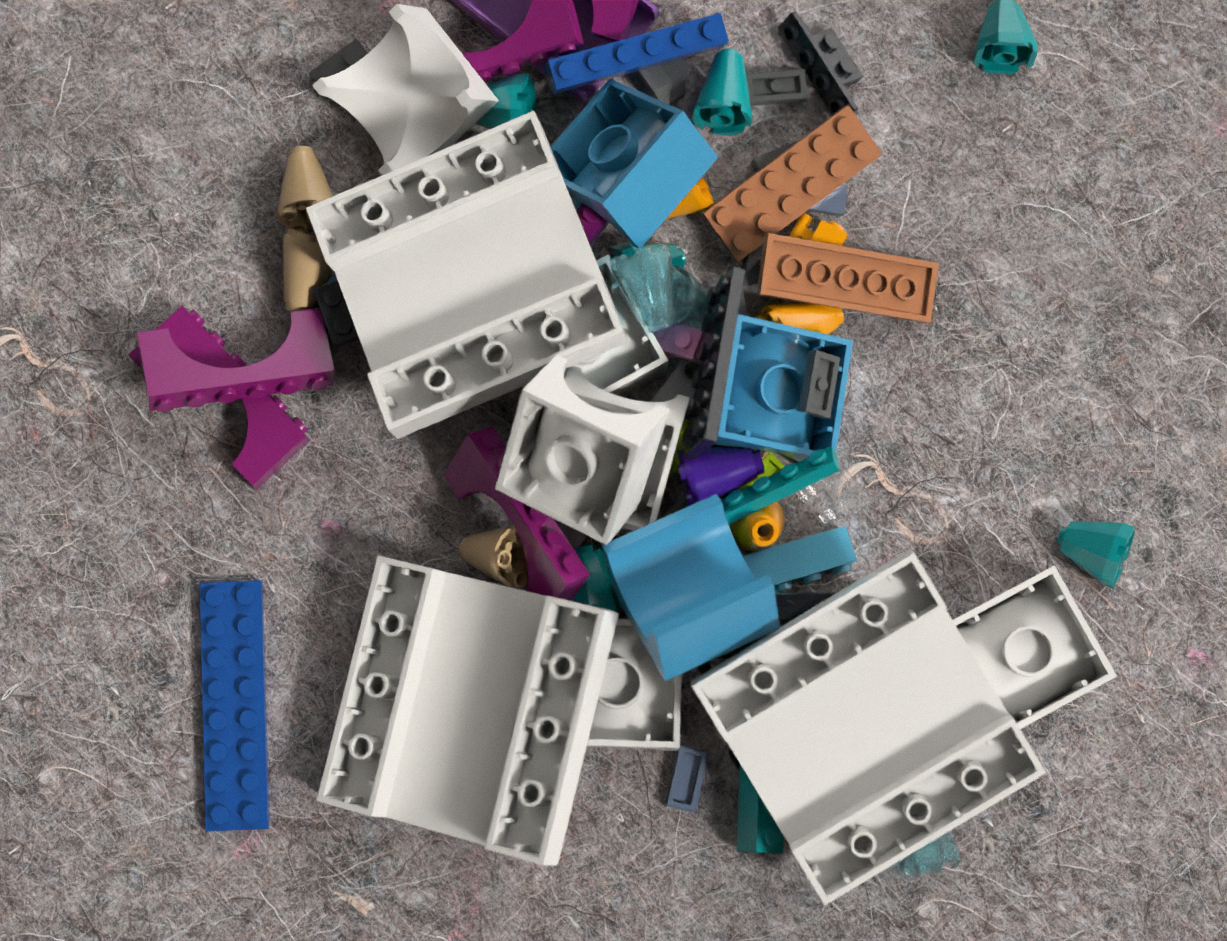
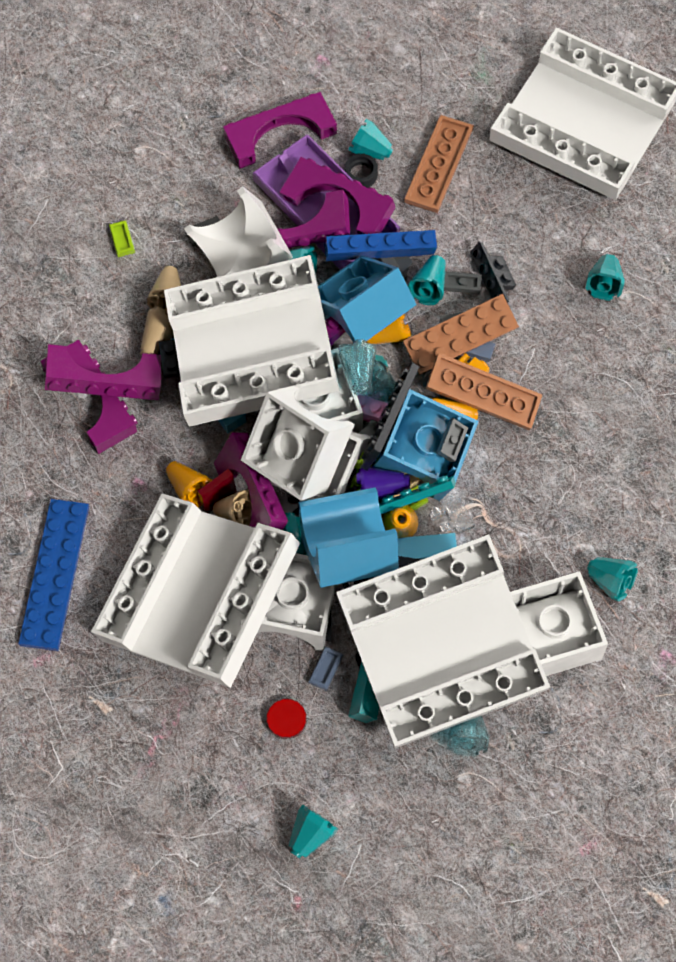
camera: 15 degrees right, 15 degrees down
none -> lime tile [109,220,135,257]
none -> light orange cone [166,461,212,507]
none -> dark red tile [197,469,237,513]
none -> red tile [267,699,307,739]

